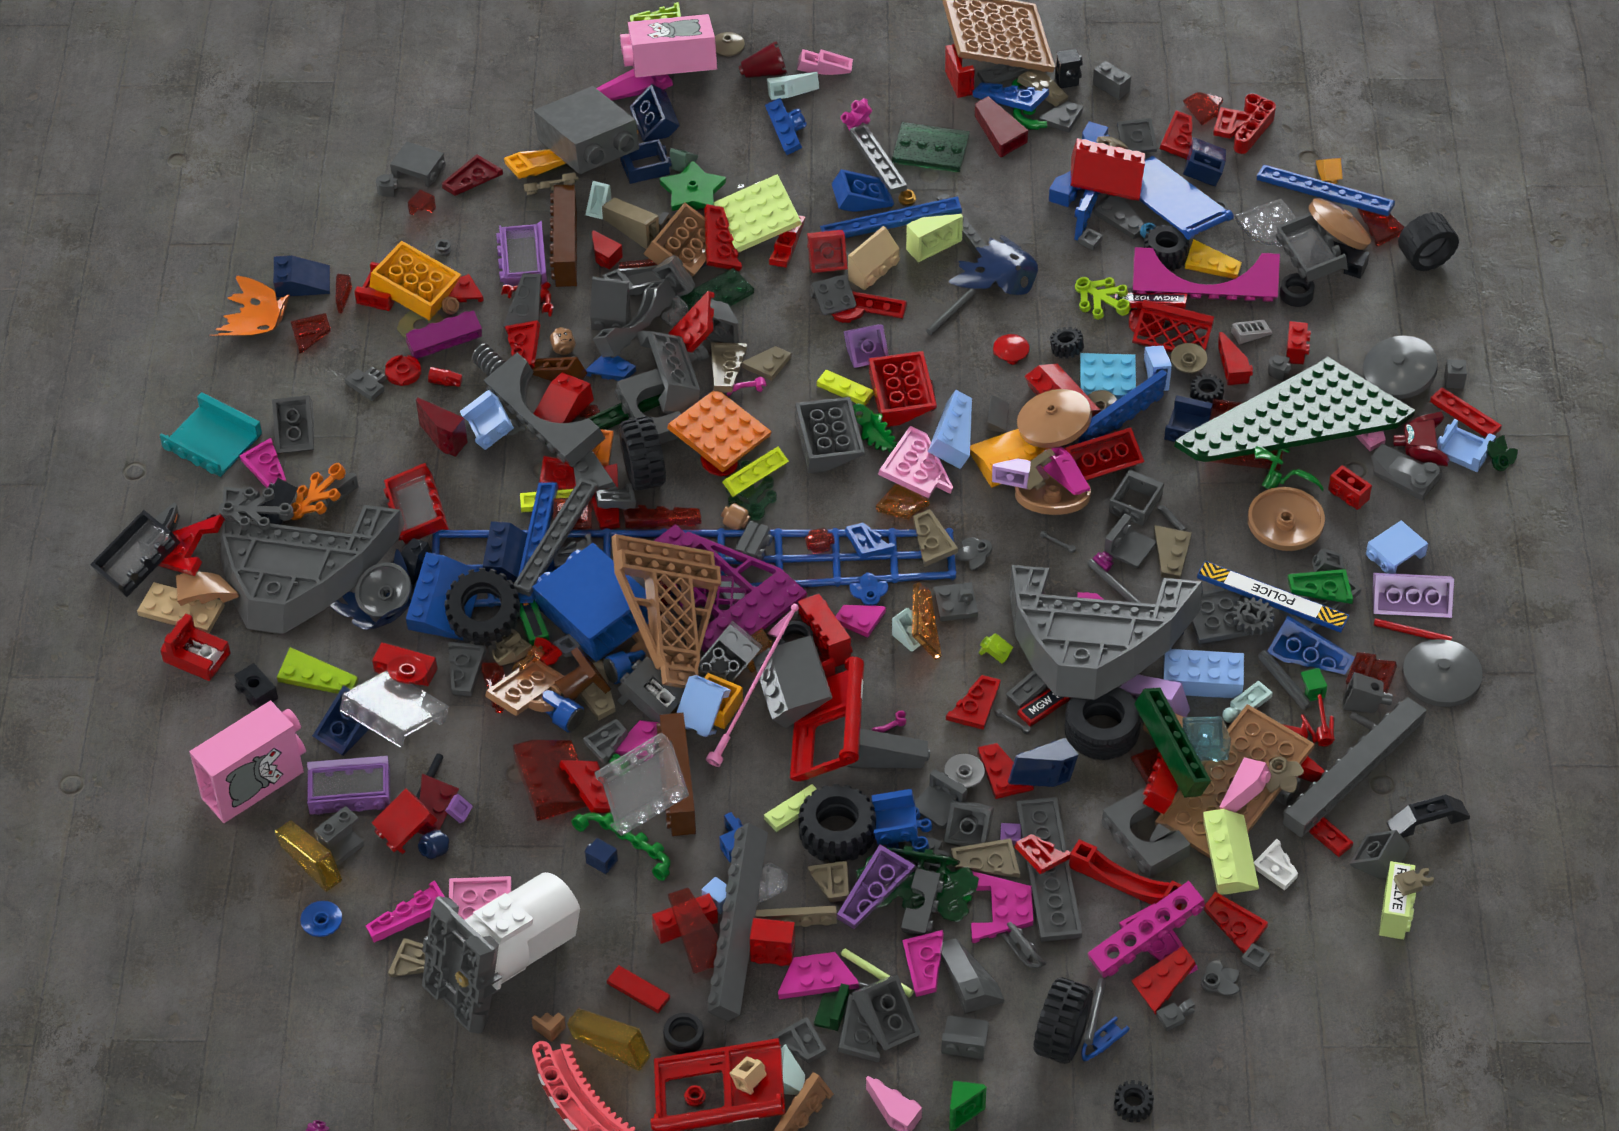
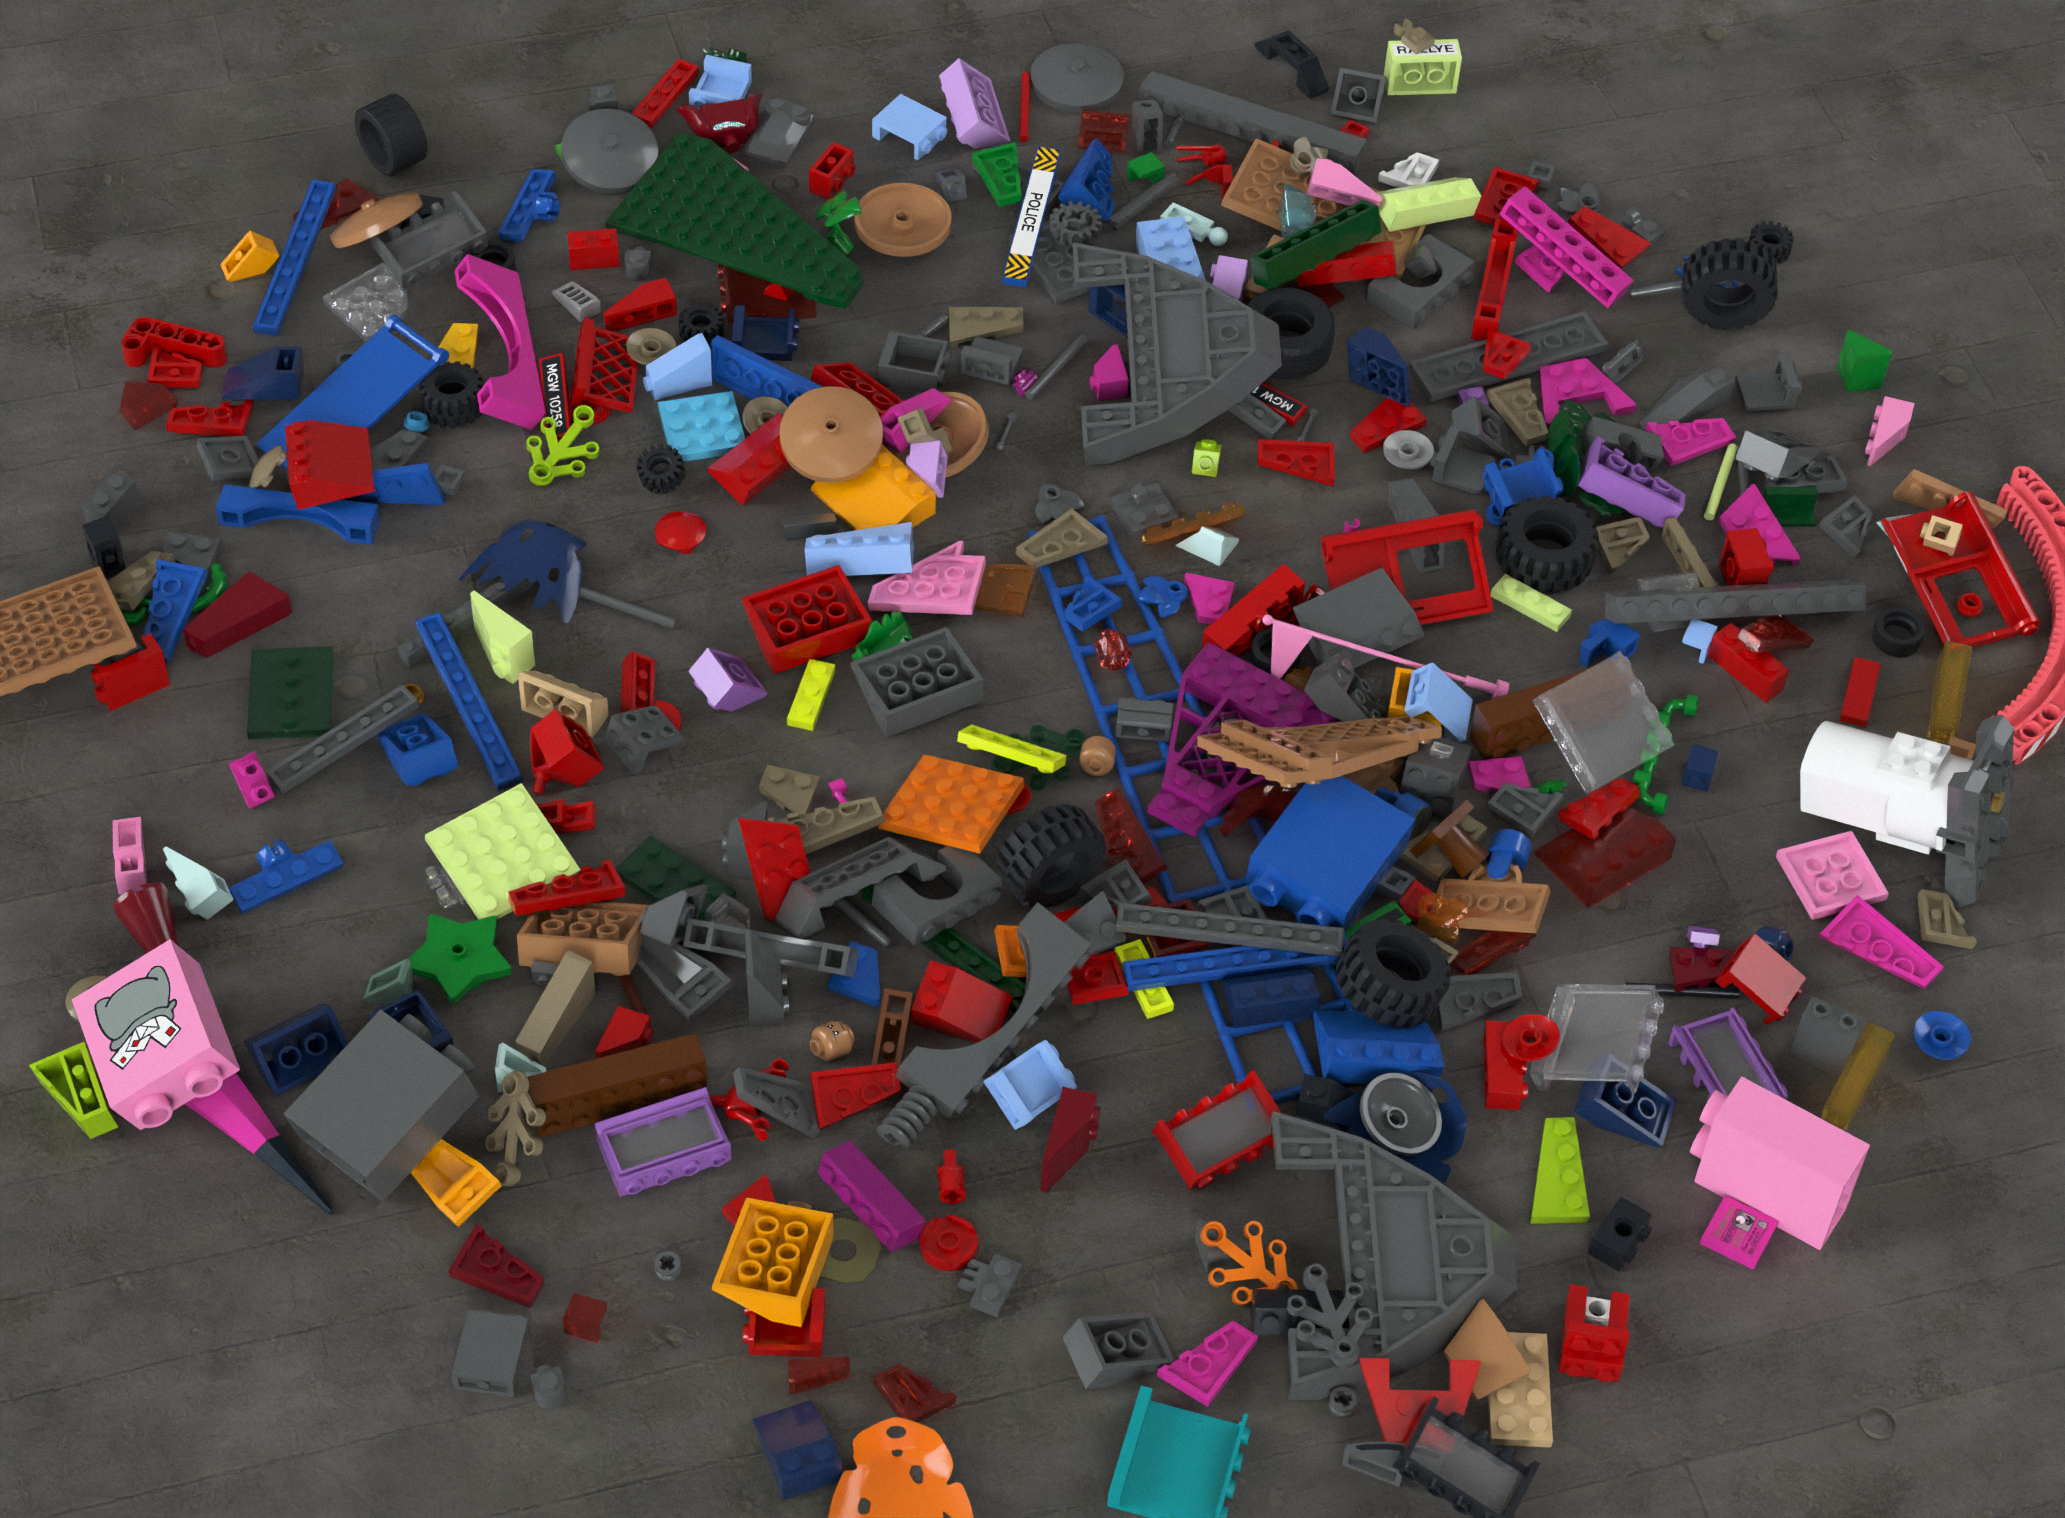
camera: 110 degrees left, 0 degrees up
none -> blue plate [498,169,560,242]

